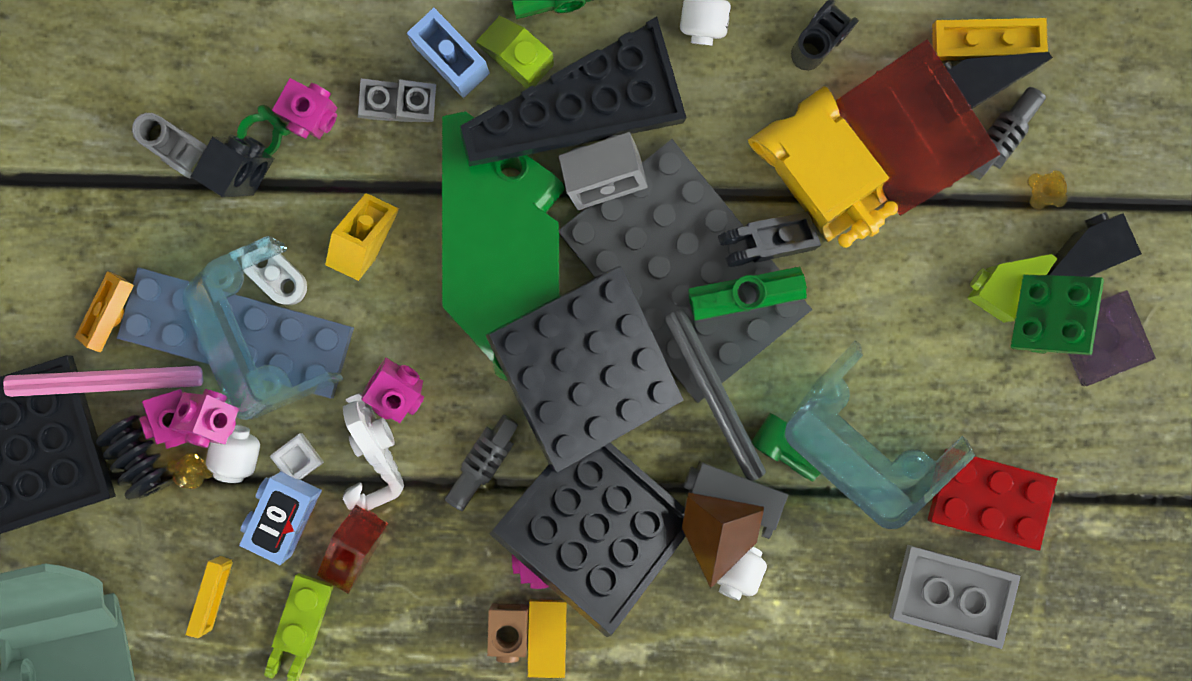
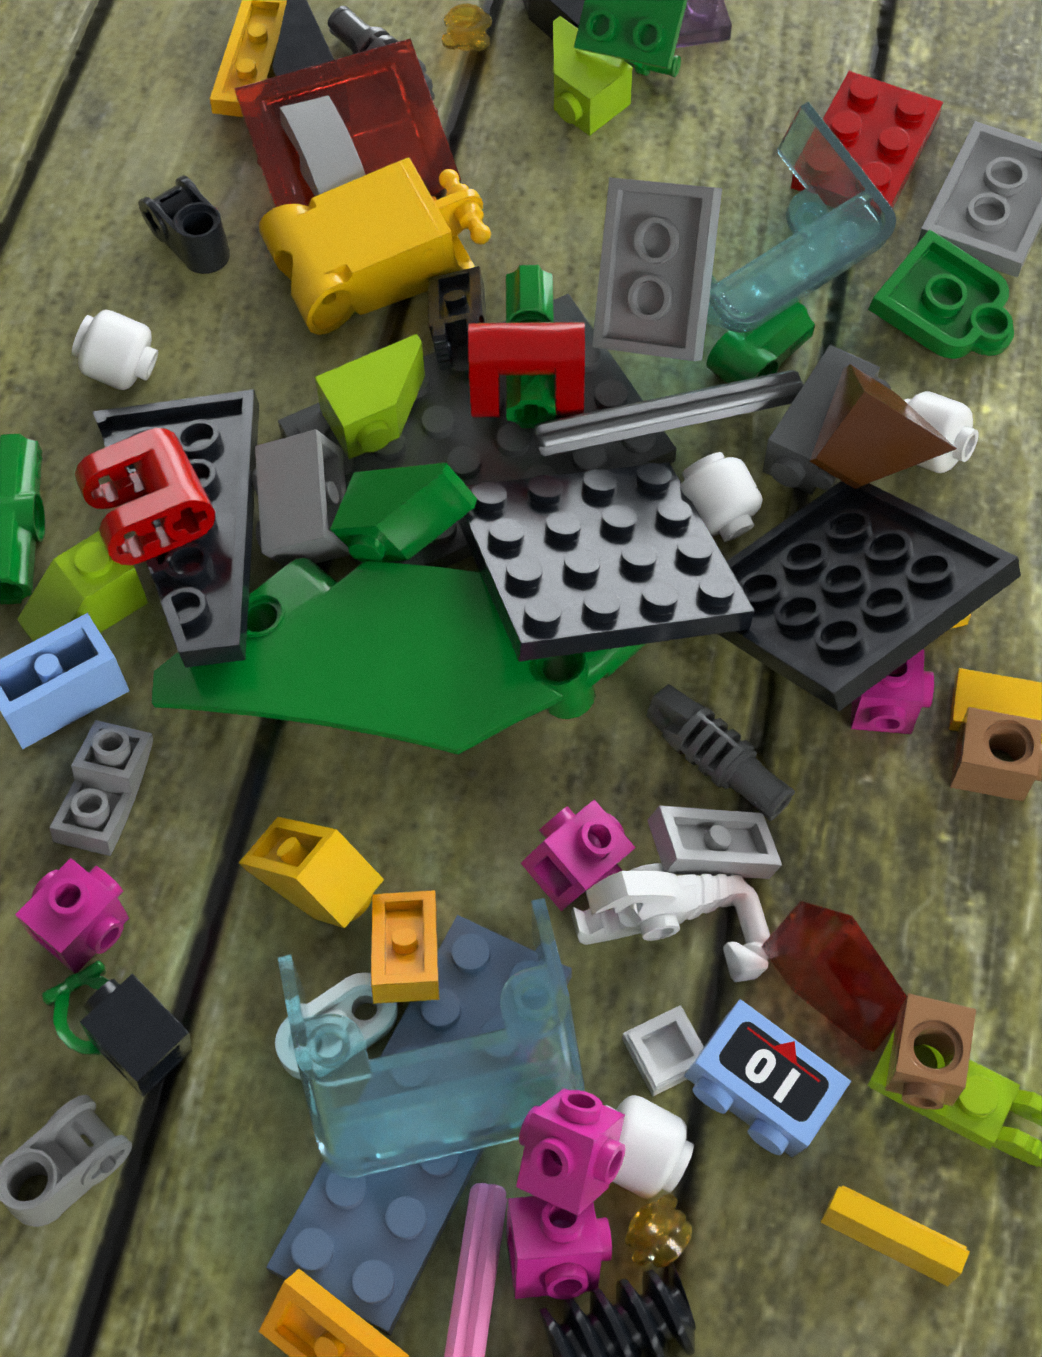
camera: 75 degrees left, 25 degrees down
none -> red connector [75,428,216,565]
none -> light grey slope [280,95,366,196]
none -> lime slope [315,334,425,459]
none -> green slope [330,463,477,563]
none -> light orange plate [371,890,439,1004]
none -> red connector [468,322,585,418]
none -> light grey plate [592,177,722,361]
none -> light grey plate [647,806,782,879]
none -> white head [680,452,763,542]
none -> green plate [868,229,1014,359]
none -> medium nougat brick [885,994,976,1109]

